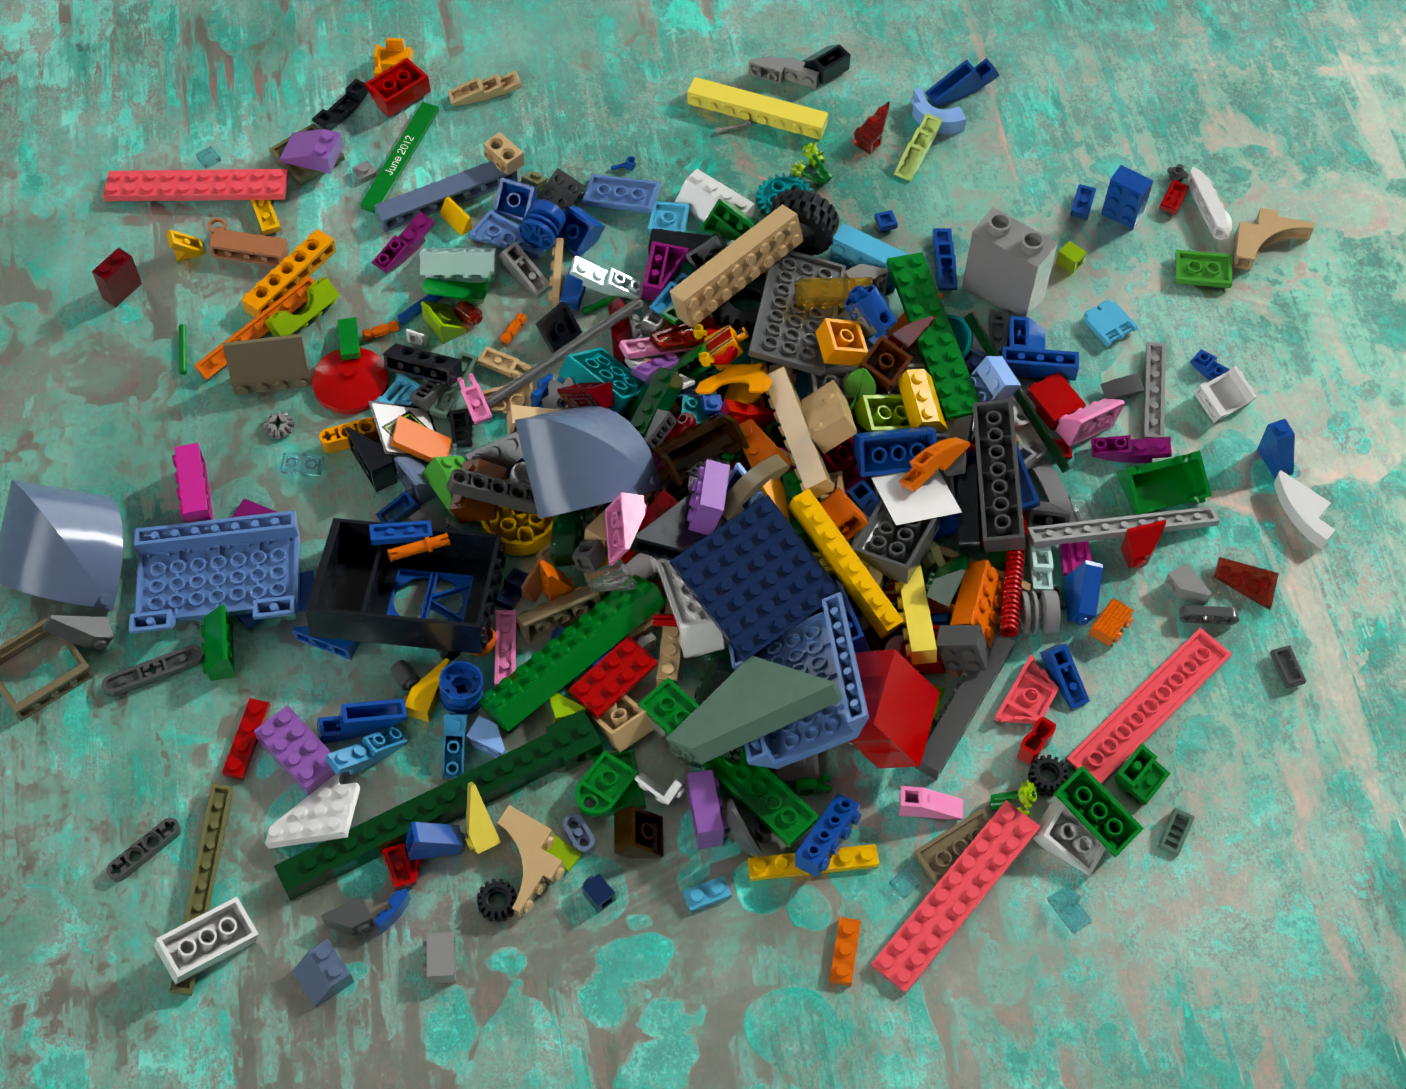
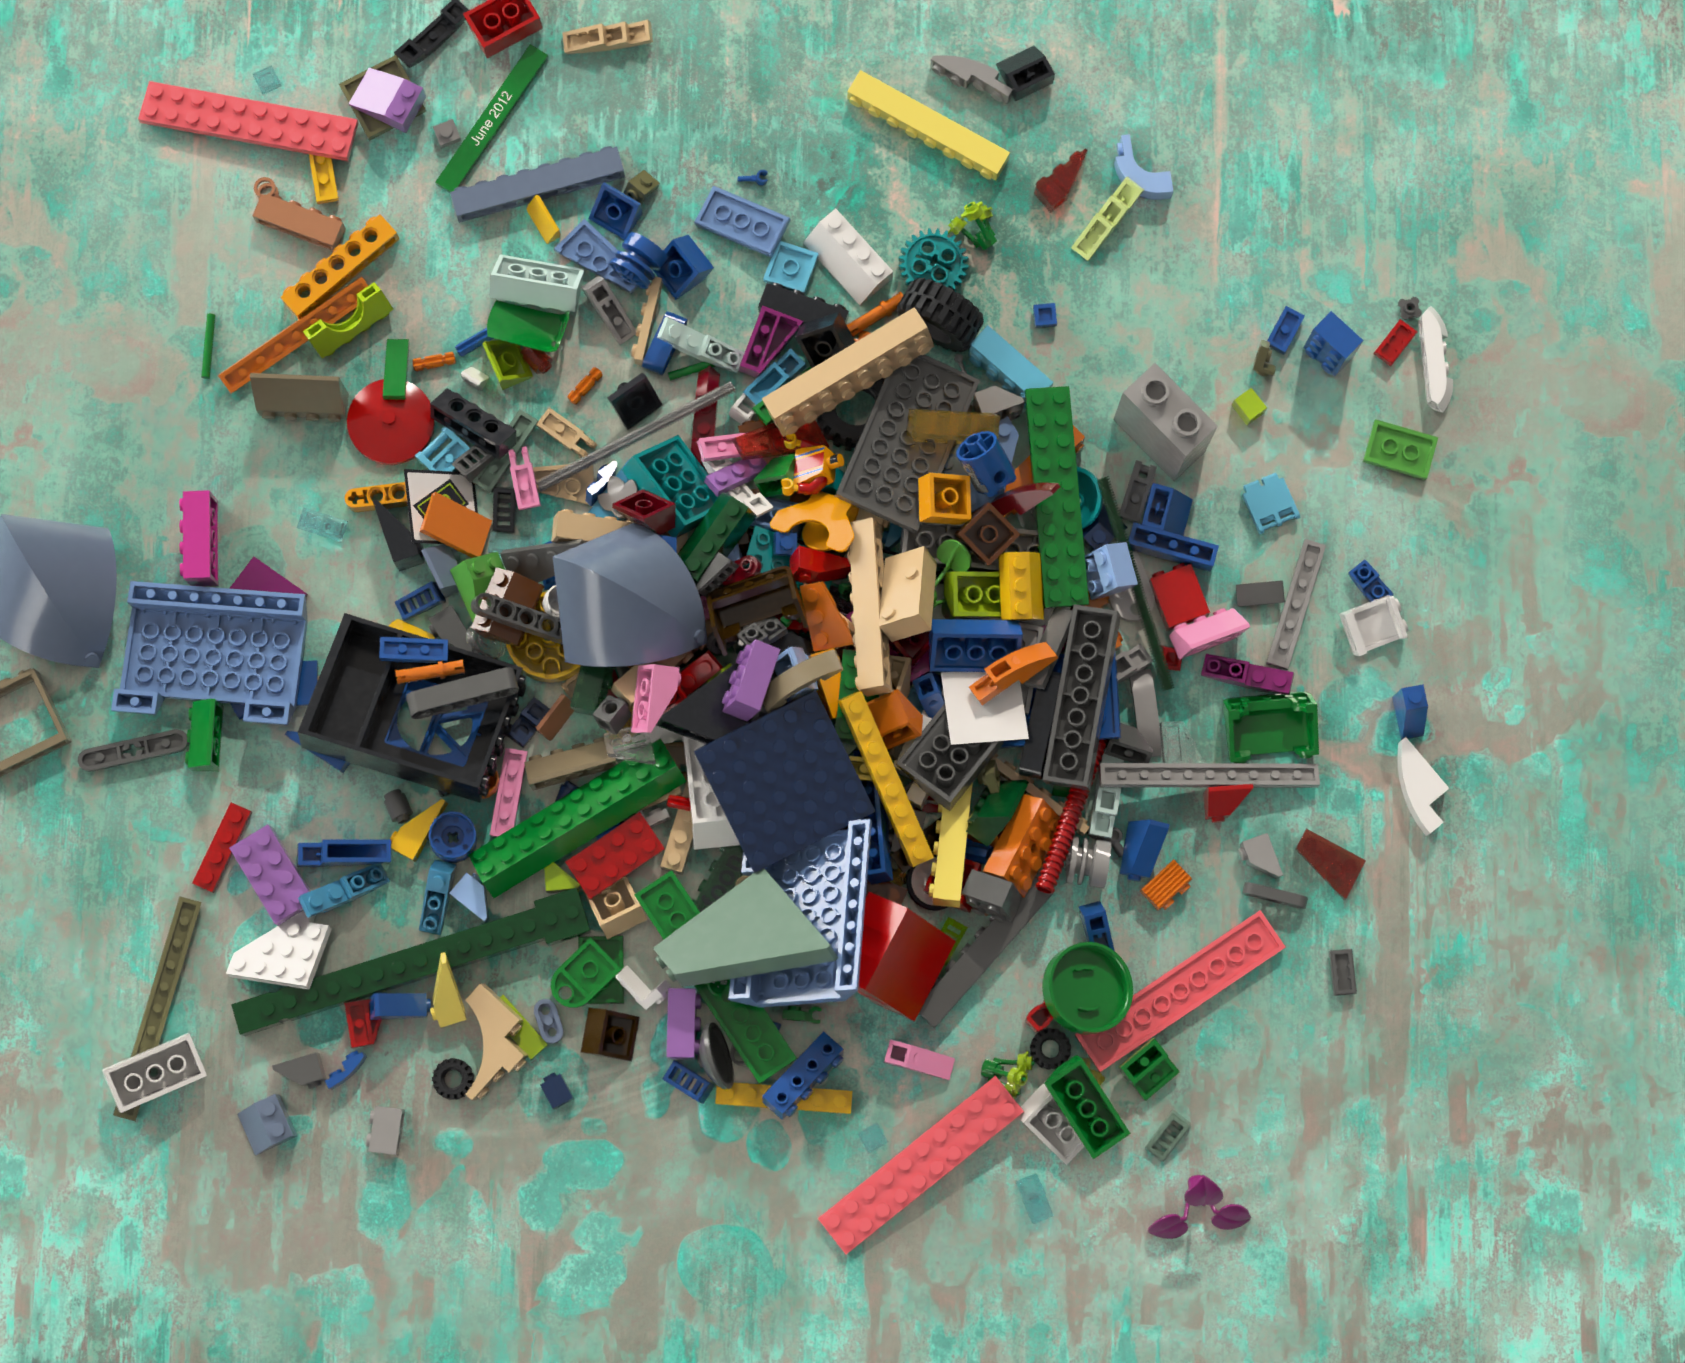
camera: 10 degrees right, 20 degrees up
dark grey slope [42,615,114,650] -> none
dark red brick [92,247,142,307] -> none
dark grey beam [106,818,181,882] -> none
yellow slope [166,230,205,261] -> none
light grey gear [263,411,295,439] -> none
magenta slope [371,211,436,273] -> none
tan brick [483,132,525,176] -> none
dark grey hinge [537,168,585,212] -> none
orange slope [539,560,575,602] -> none
light grey gear [629,314,643,339] -> none
medium azure plate [683,876,732,913] -> none
green wedge [700,199,757,240] -> none
light grey hinge [716,120,751,134] -> none
orange plate [829,917,861,986] -> none
dark tan wing [912,808,991,886] -> none
blue slope [925,58,1000,106] -> none
blue slope [932,228,957,290] -> none
coral wing [994,655,1059,724] -> none
dark pink plate [1058,541,1092,576] -> none
tan arch [1232,208,1315,270] -> none
none -> dark grey beam [406,667,519,719]
none -> blue slope [663,1060,715,1104]
none -> green piece [1042,942,1133,1035]
none -> magenta plant [1148,1175,1251,1239]
none -> olive bracket [1253,340,1276,376]

